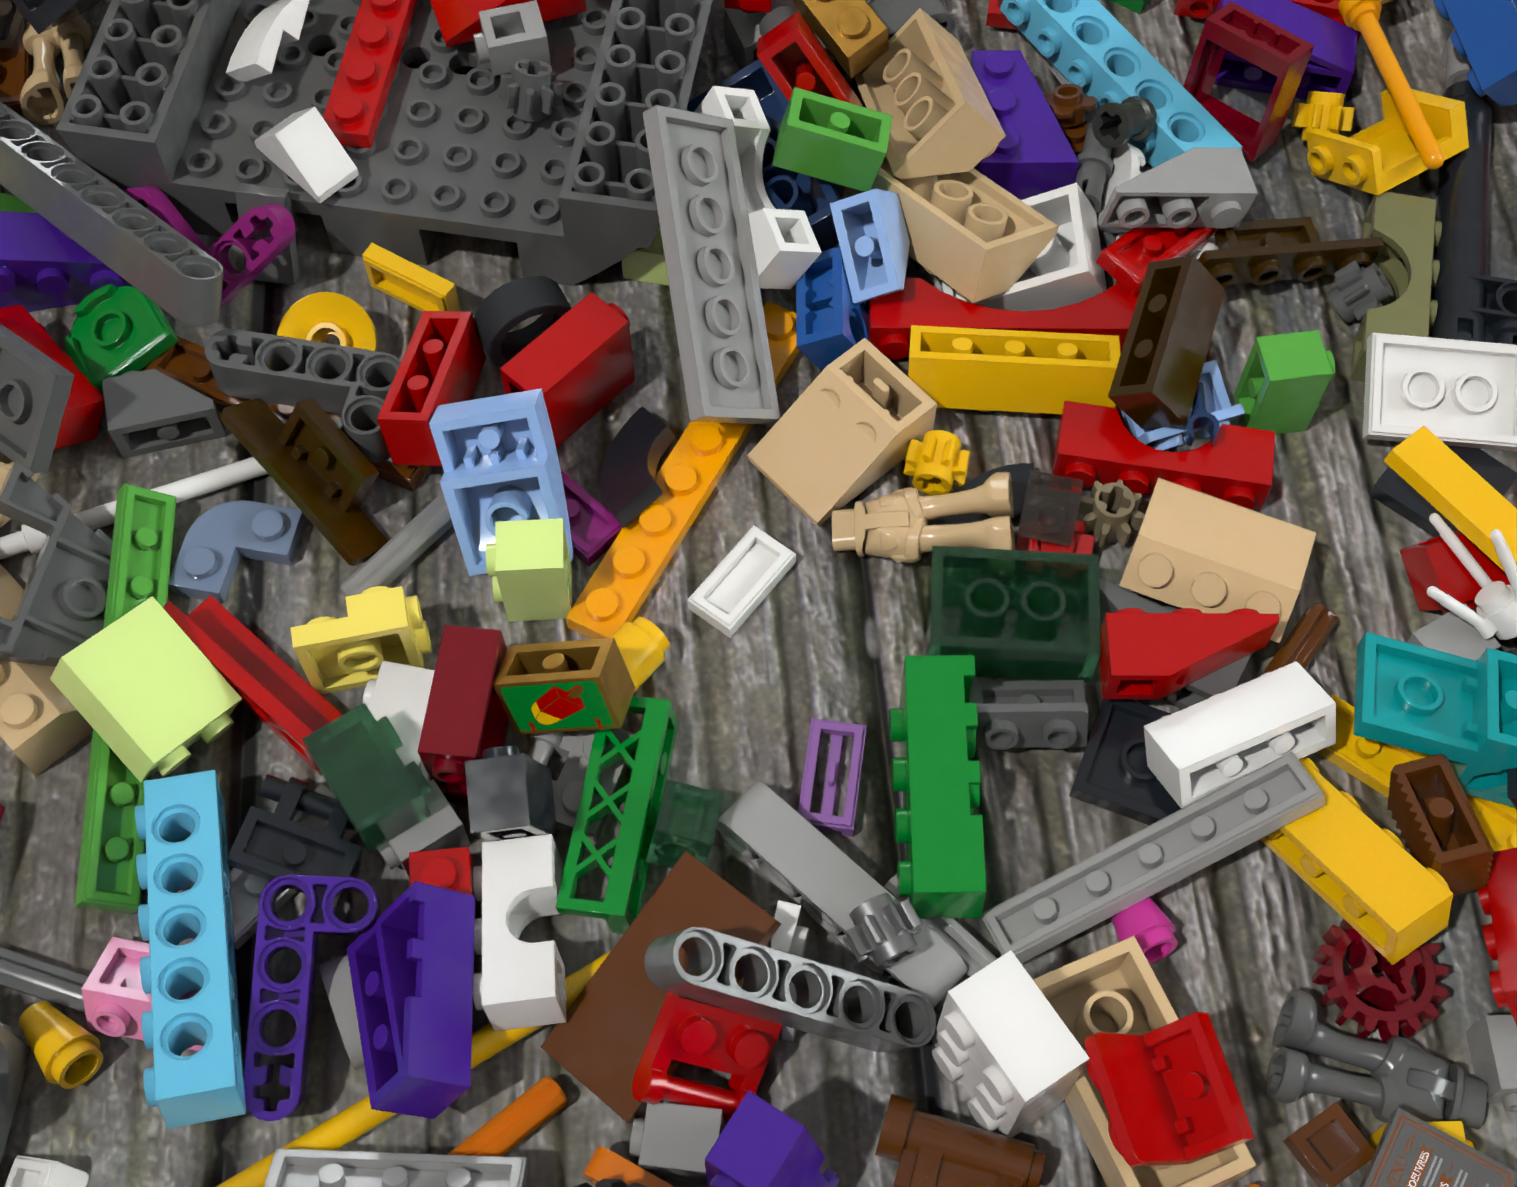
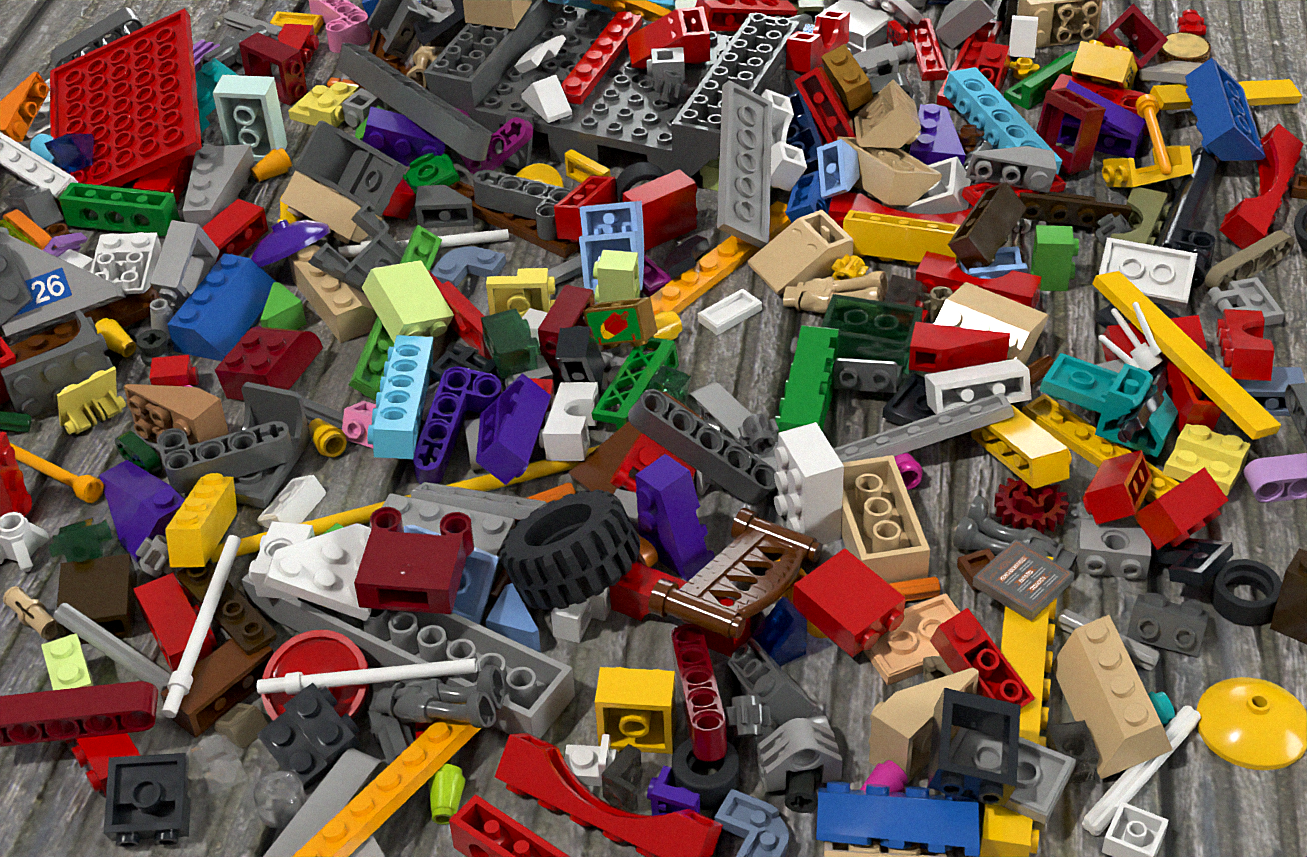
camera: 15 degrees right, 20 degrees down
dark brown bracket [220,398,388,566] -> none
bright green brick [772,87,892,192] -> none
medium lavender tile [798,718,867,837] -> none
red bracket [1084,1012,1255,1167] -> none
pearl dark grey bush [1092,96,1157,148] -> none
dark blue hand [1183,382,1220,446] -> none
yellow gear [1291,91,1355,141] -> none
reddish brown brick [1387,754,1495,896] -> none

